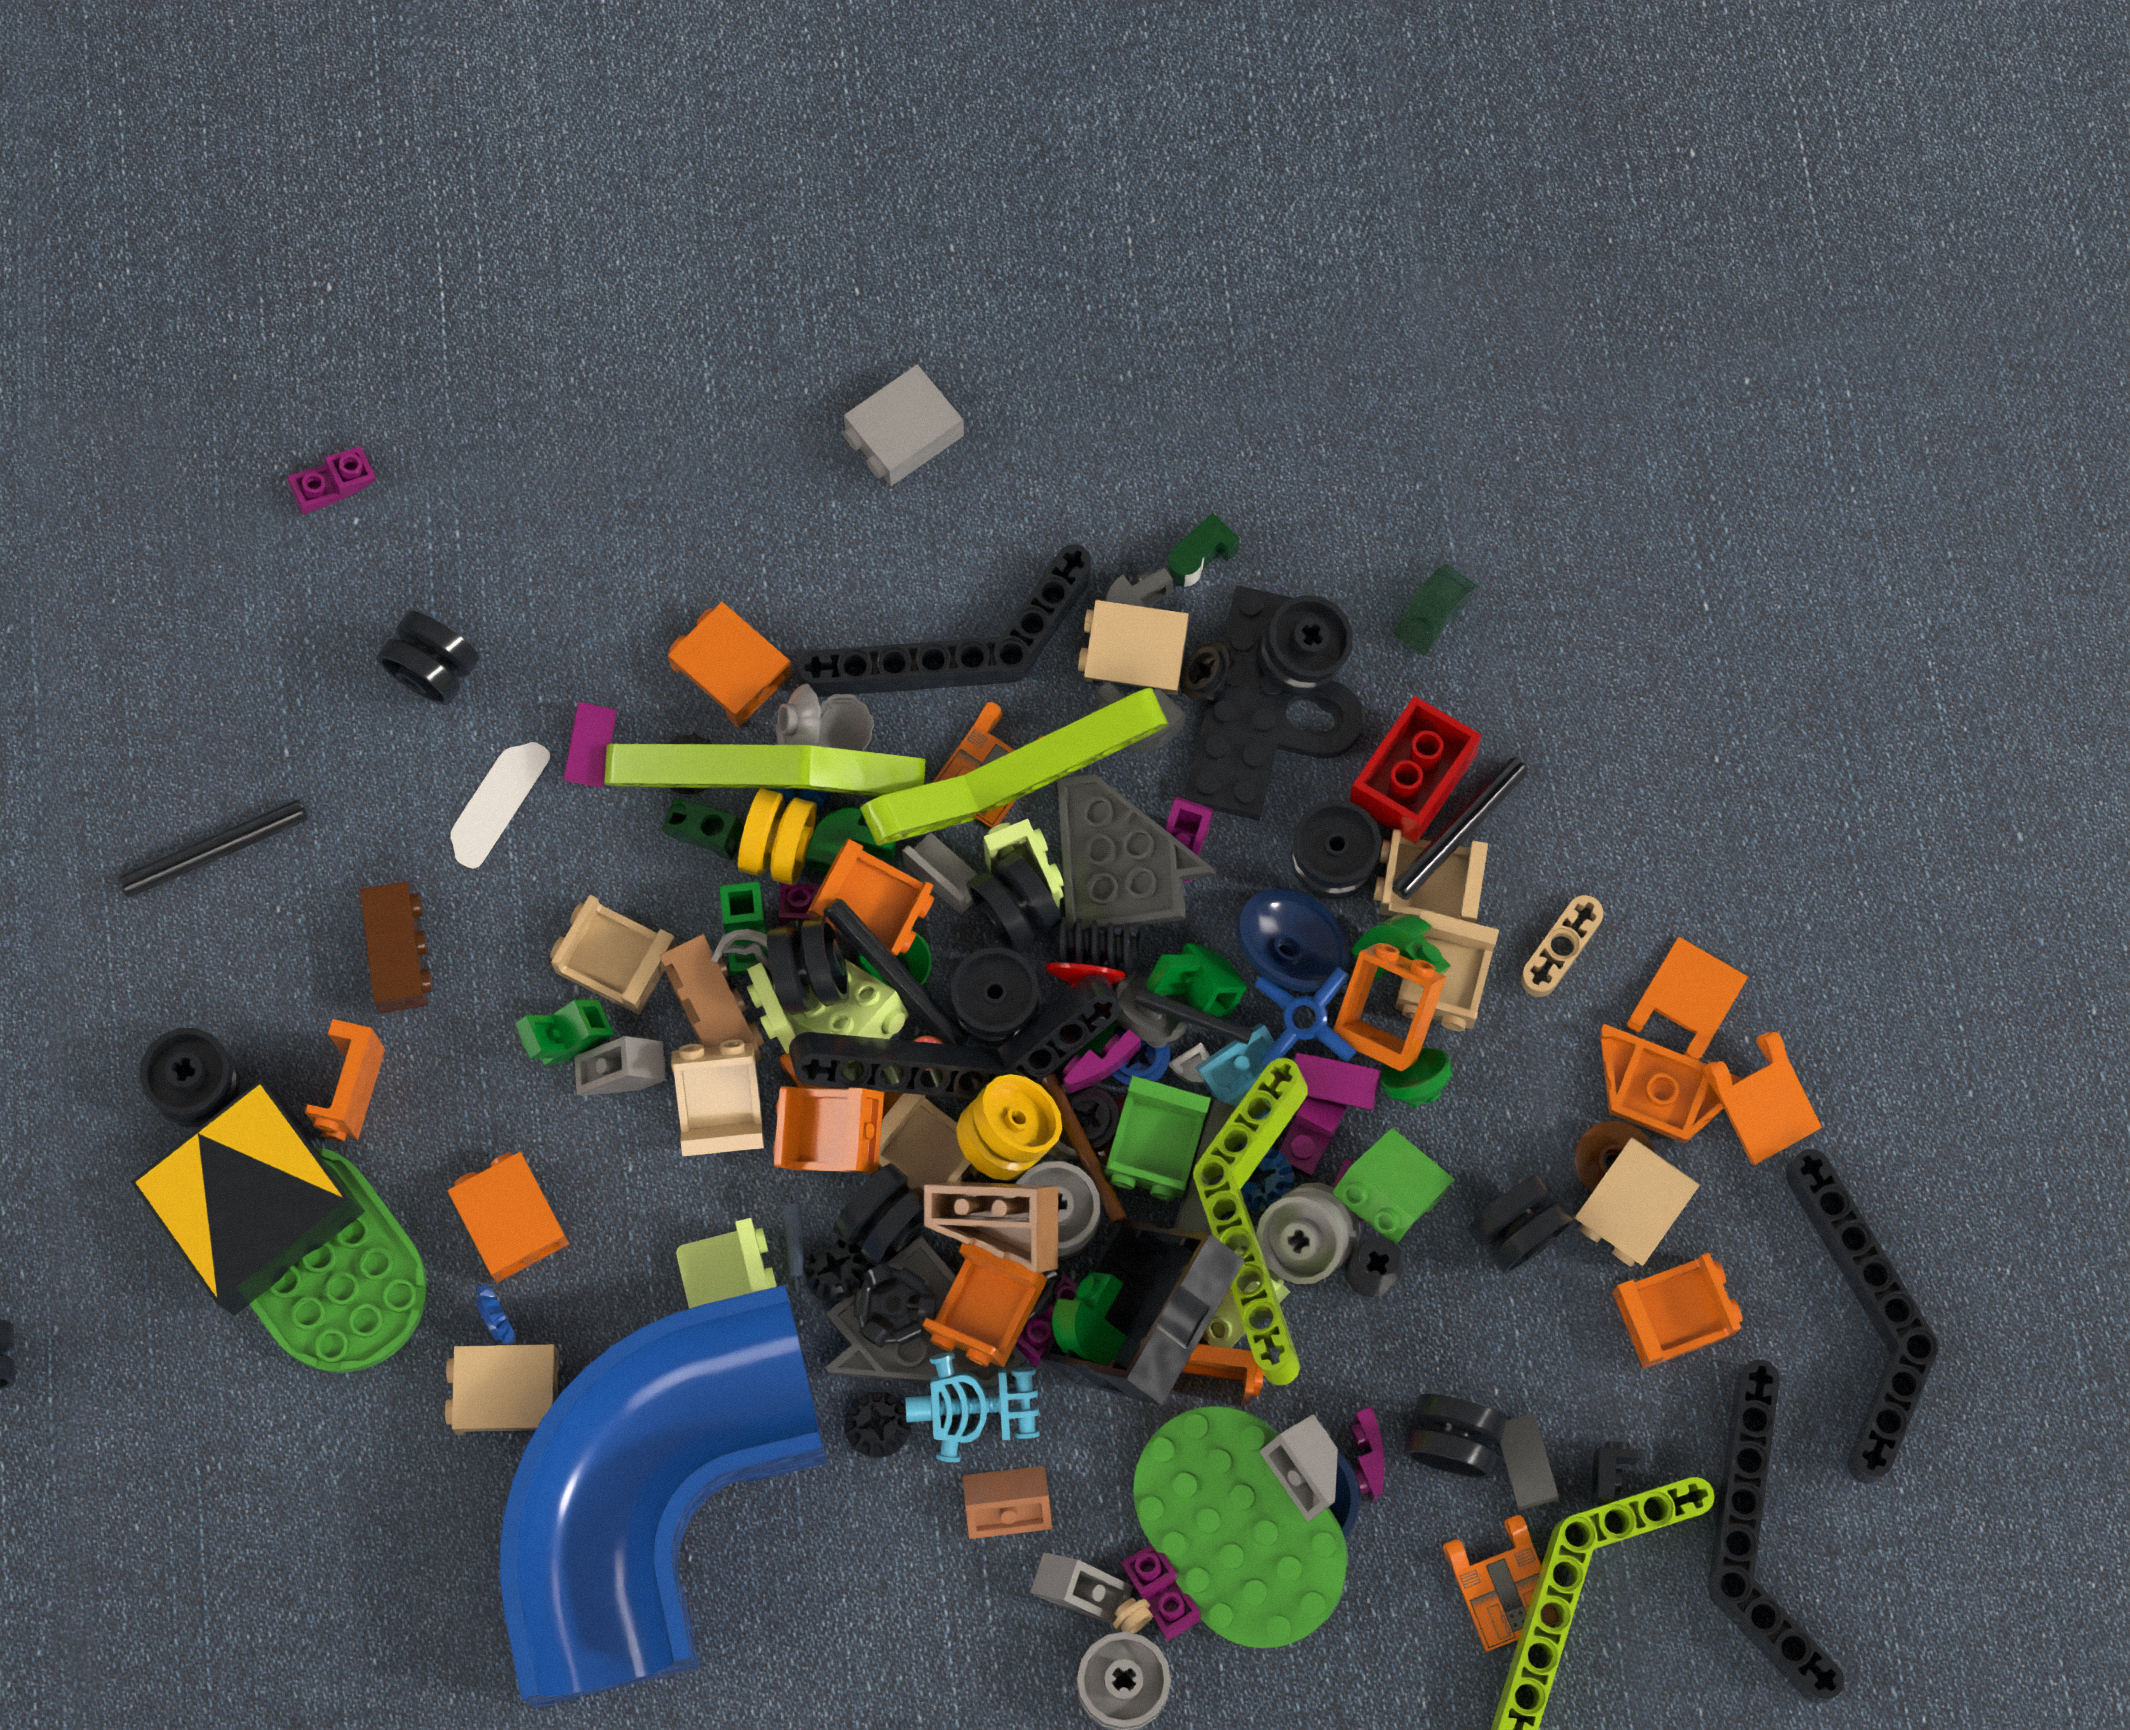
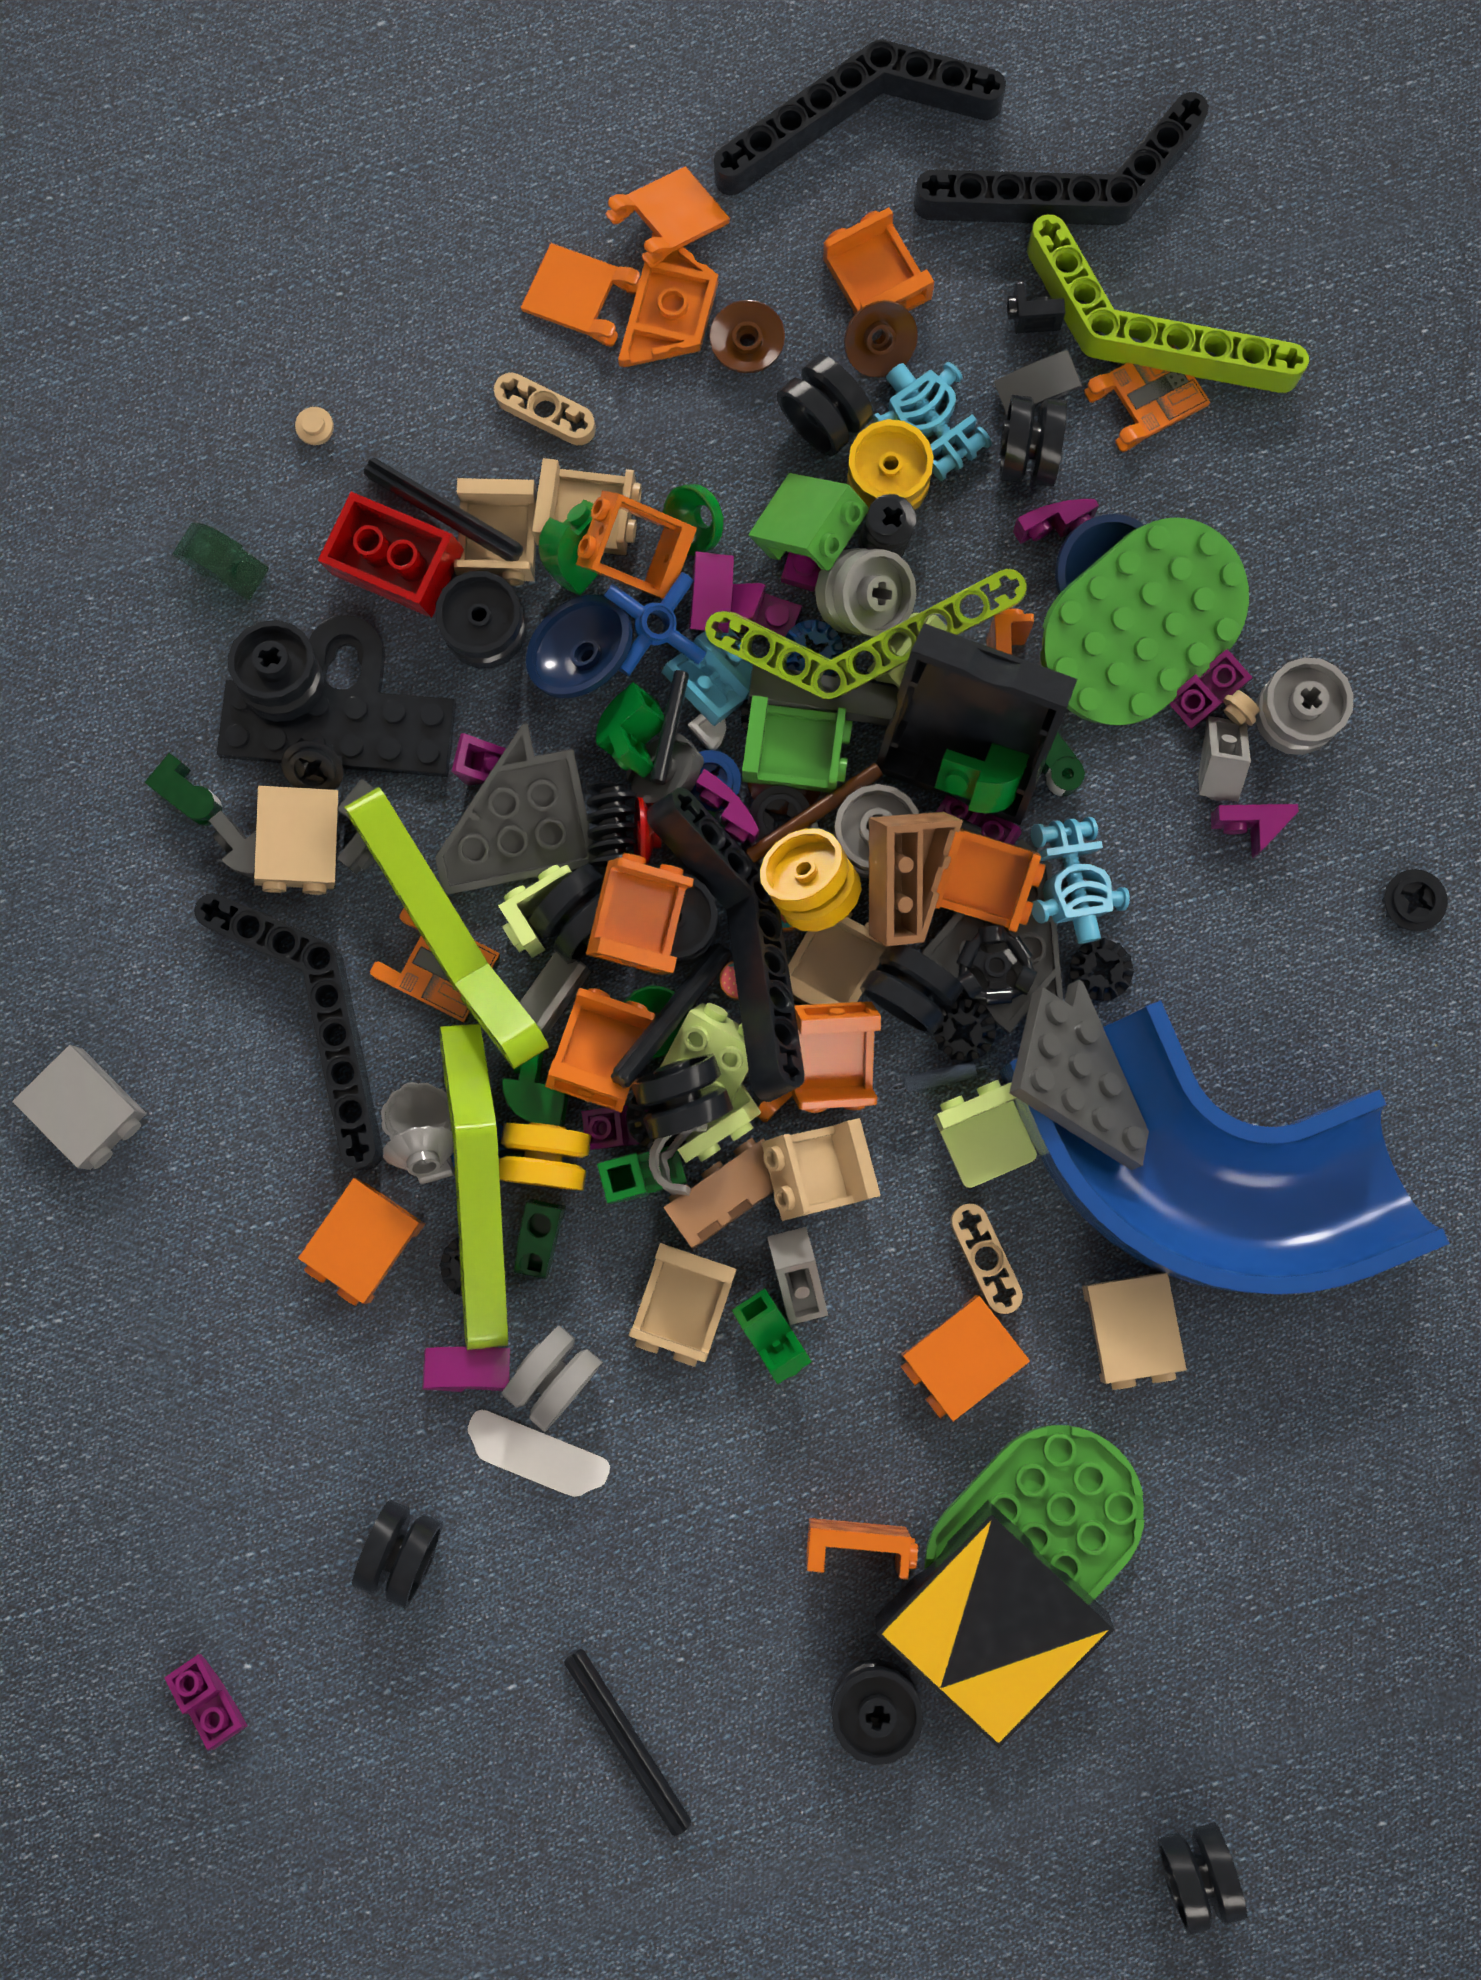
camera: 90 degrees left, 10 degrees up
reddish brown brick [360,881,433,1013] -> none
blue gear [473,1284,516,1345] -> none
nougat panel [962,1466,1052,1539] -> none
light grey slope [1260,1414,1338,1522] -> none
tan panel [1575,1137,1700,1267] -> none
none -> tan plate [295,407,334,445]
none -> light grey wheel [501,1325,603,1432]
none -> orange panel [586,853,694,975]
none -> reddish brown dish [844,300,918,377]
none -> yellow wheel [847,419,934,514]
none -> medium azure piece [873,362,992,481]
none -> tan beam [950,1204,1023,1314]
none -> dark grey wing [1010,980,1149,1170]
none -> dark green leg [1042,732,1085,797]
none -> magenta slope [1211,804,1299,858]

